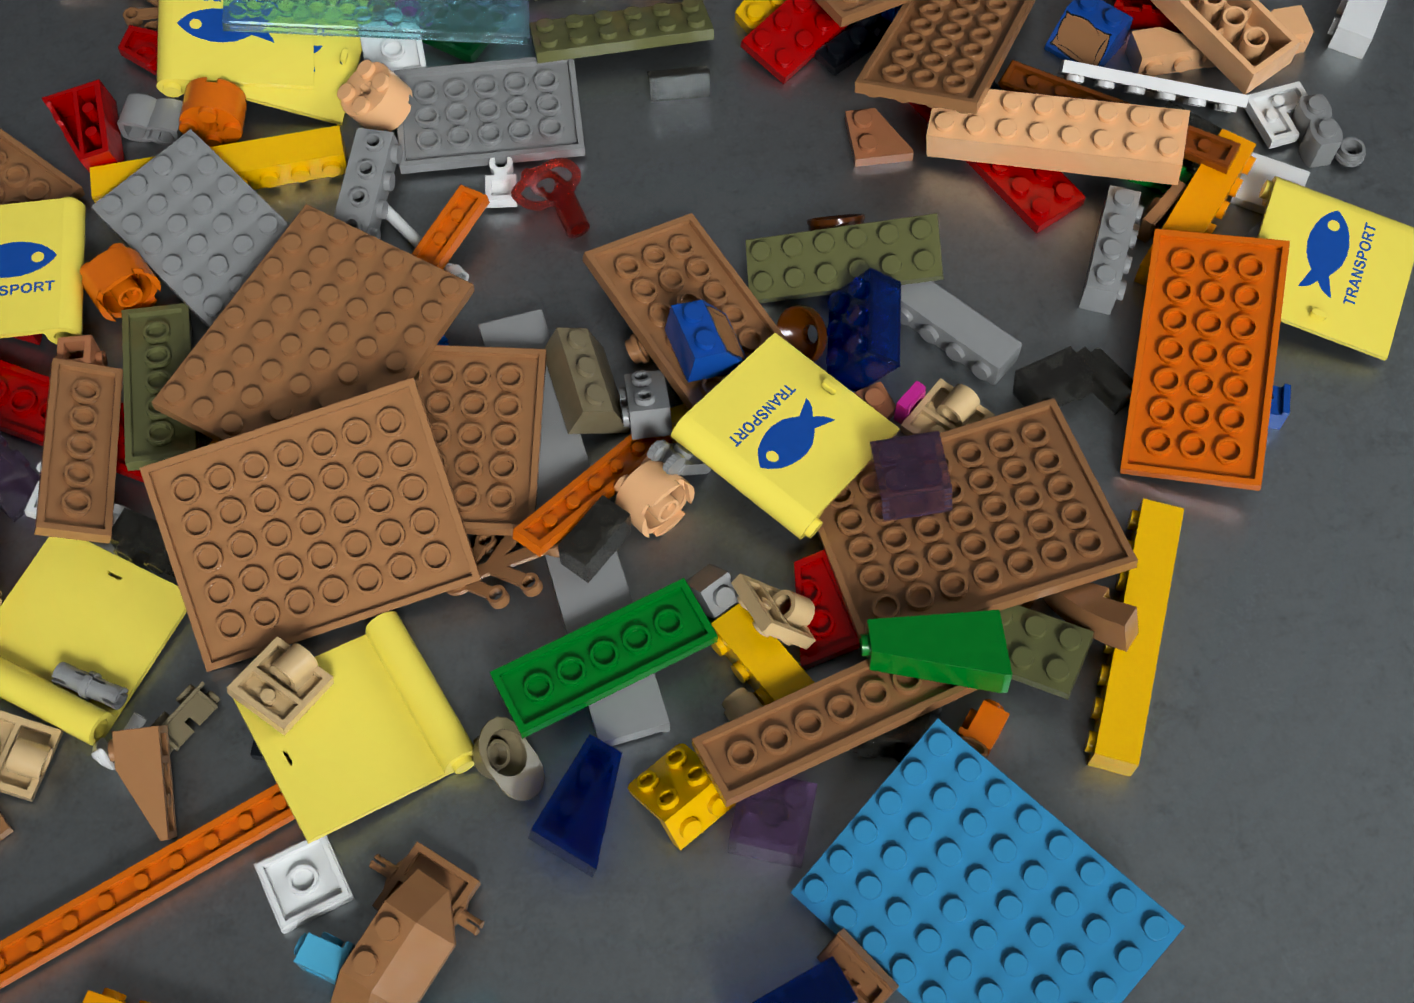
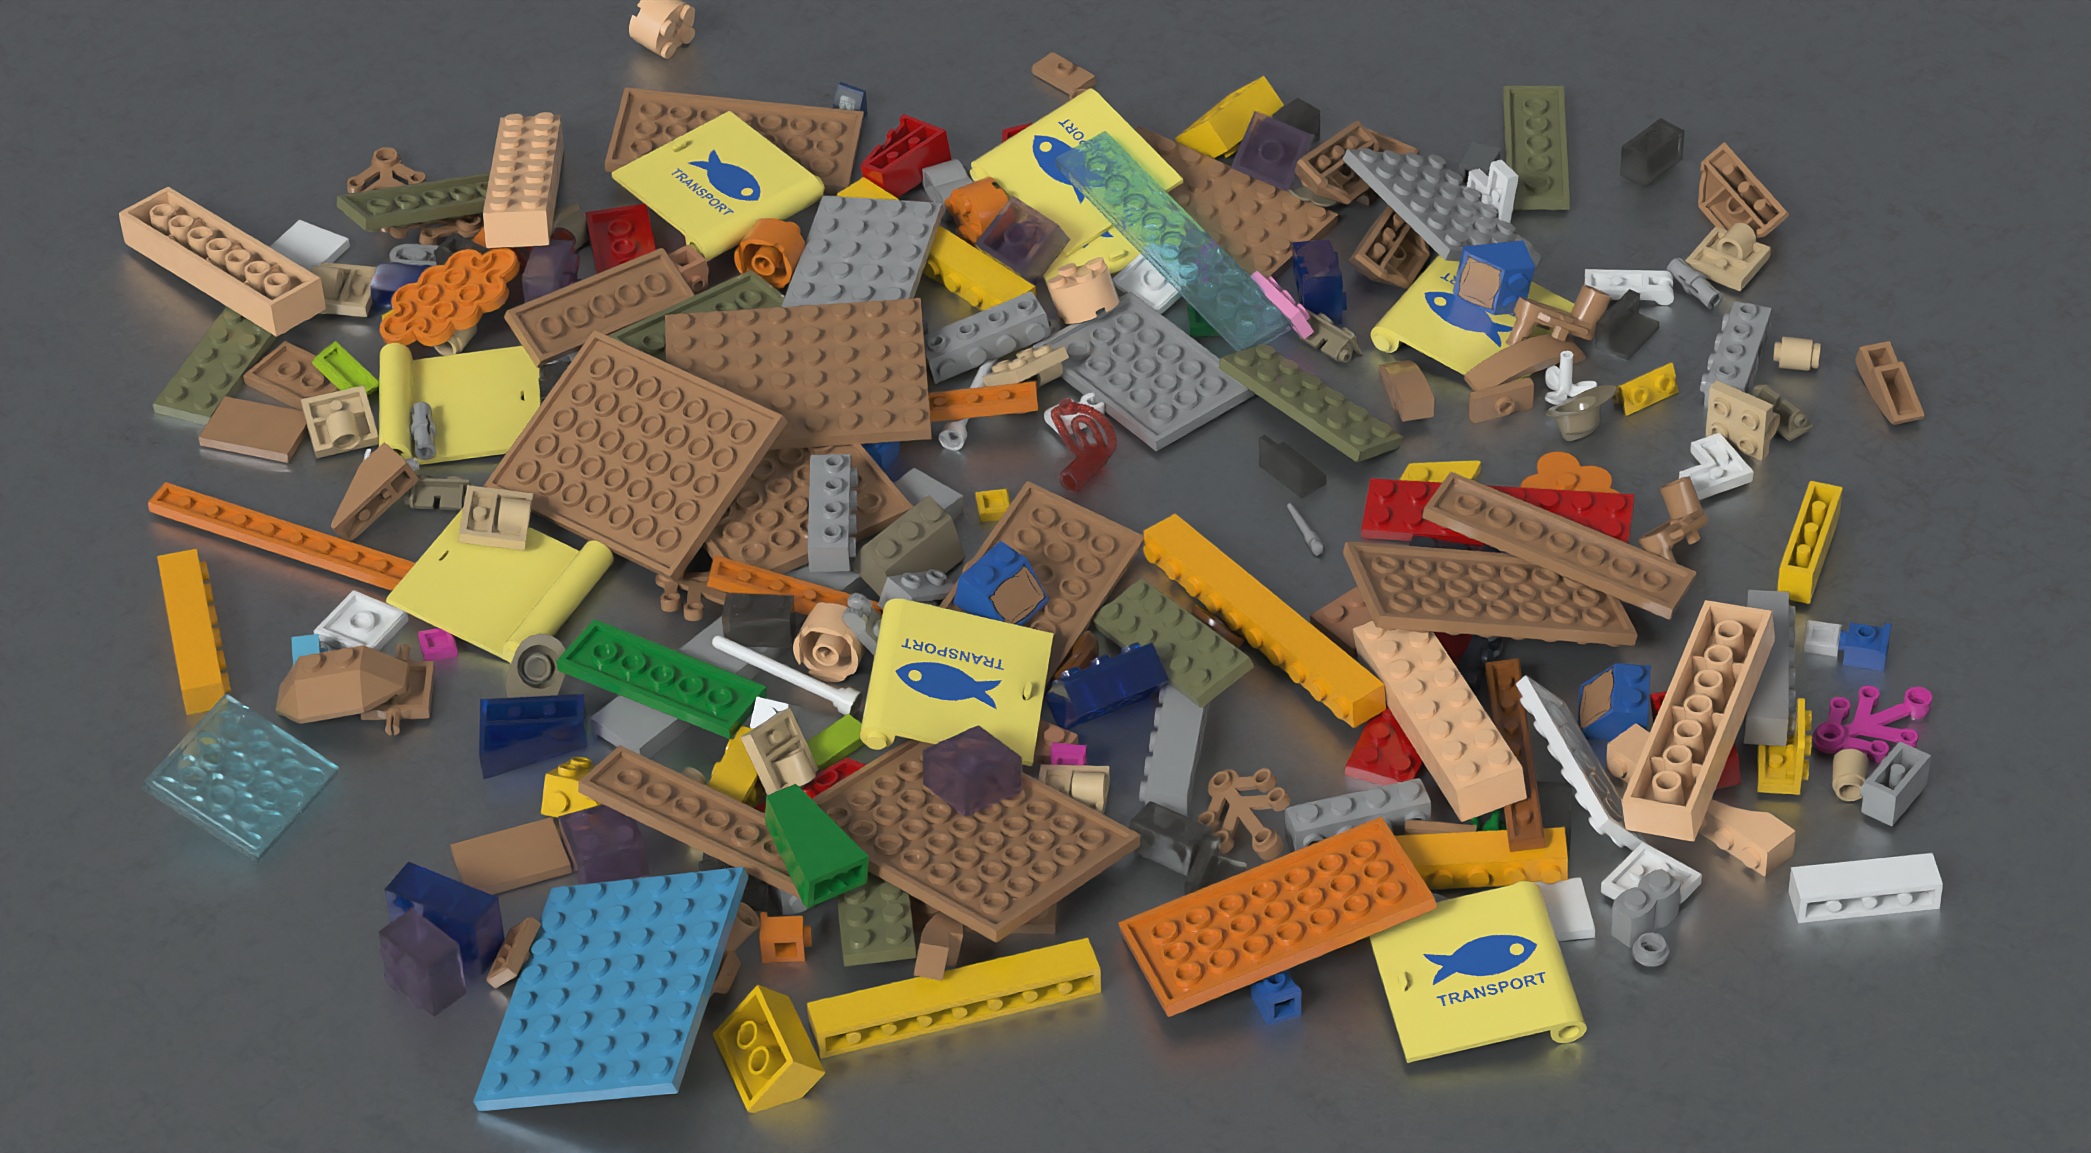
camera: 60 degrees right, 20 degrees down
none -> dark pink tile [418,628,458,661]
none -> medium nougat tile [450,817,572,901]
none -> white piece [712,635,863,717]
none -> yellow slope [713,985,825,1113]
none -> lime tile [806,714,865,773]
none -> light grey brick [808,454,858,572]
none -> brick [975,195,1071,286]
none -> yellow tile [975,488,1011,523]
none -> tan plate [982,344,1069,388]
none -> light orange brick [1143,514,1386,728]
none -> medium nougat plant [1196,768,1291,860]
none -> light grey piece [1287,503,1325,556]

